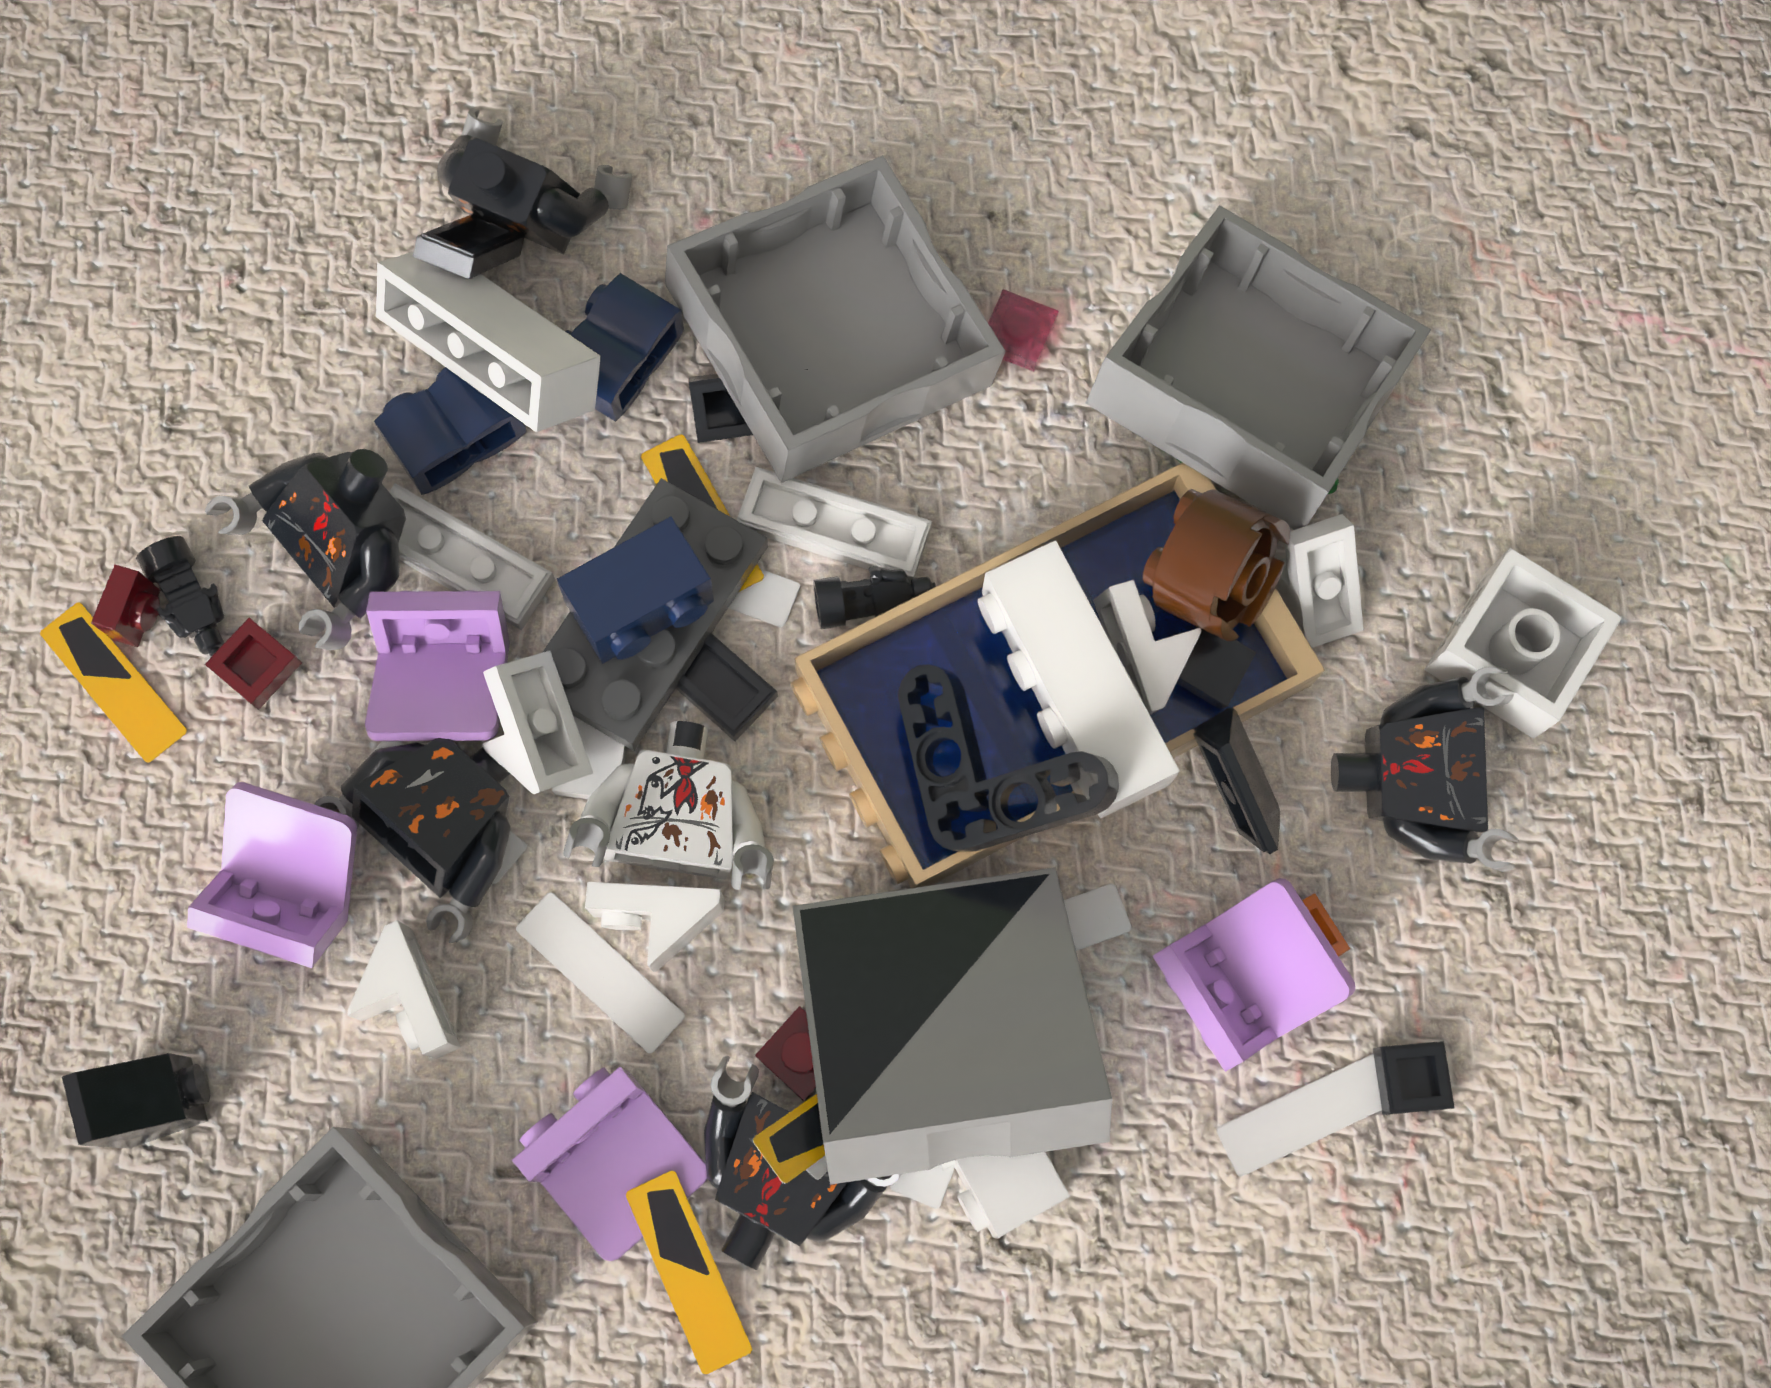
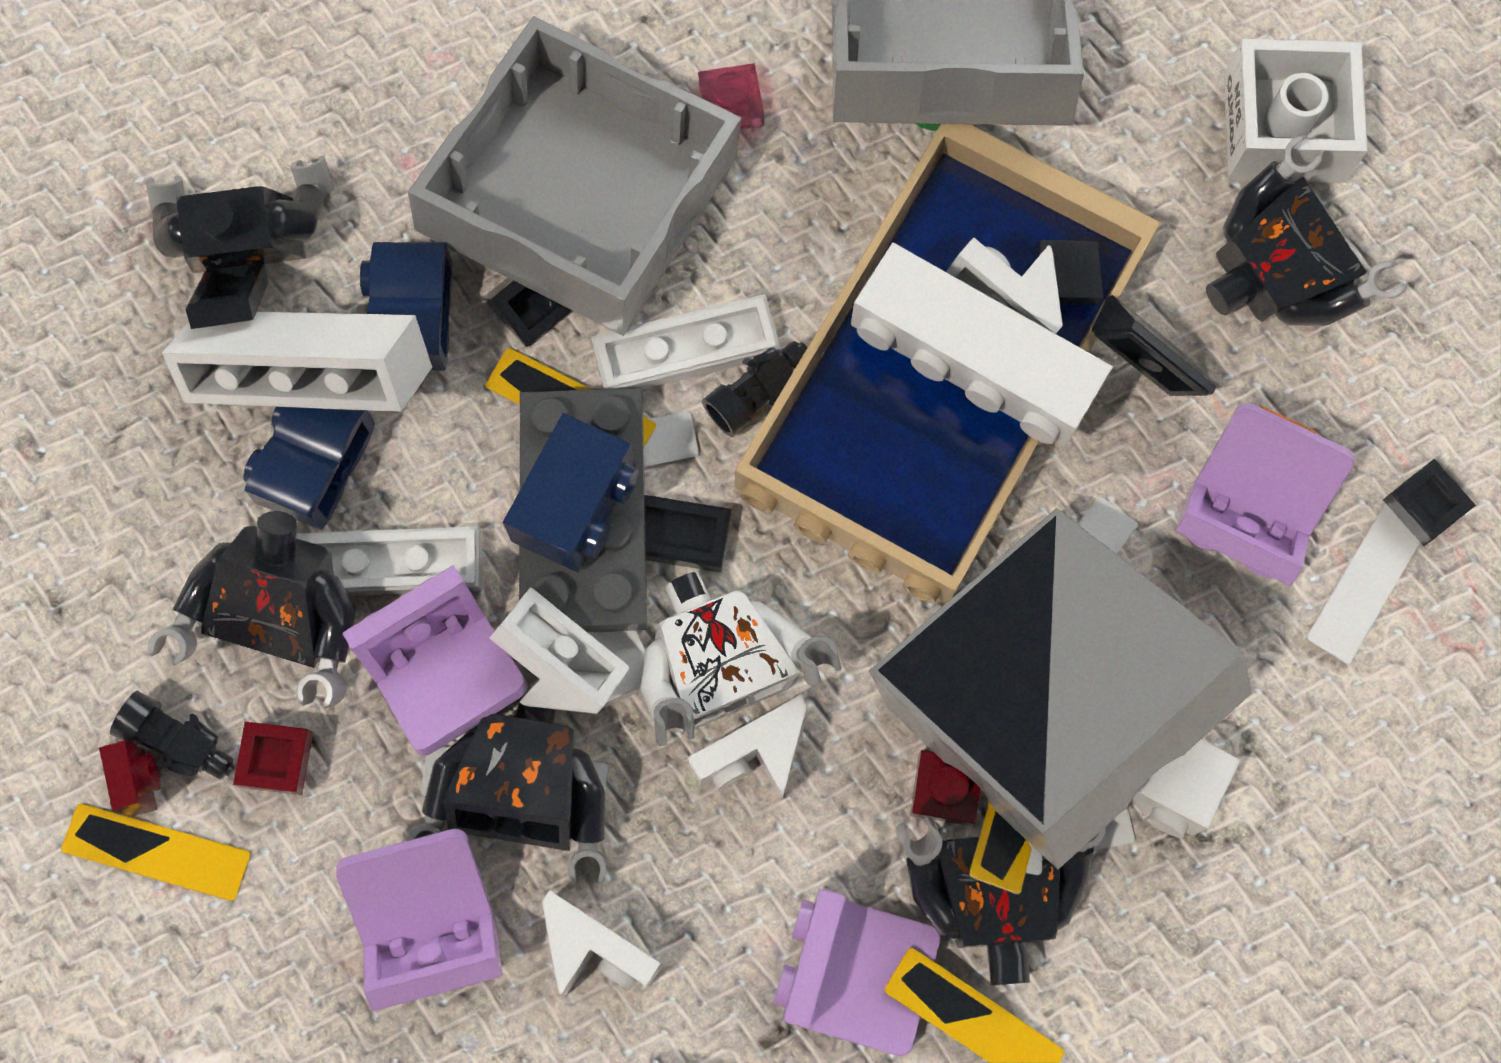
camera: 30 degrees left, 0 degrees up
white sticker [516,892,685,1053] -> none
black beam [898,664,1119,852] -> none
reddish brown brick [1143,489,1290,641] -> none
white slope [1277,514,1364,648] -> none

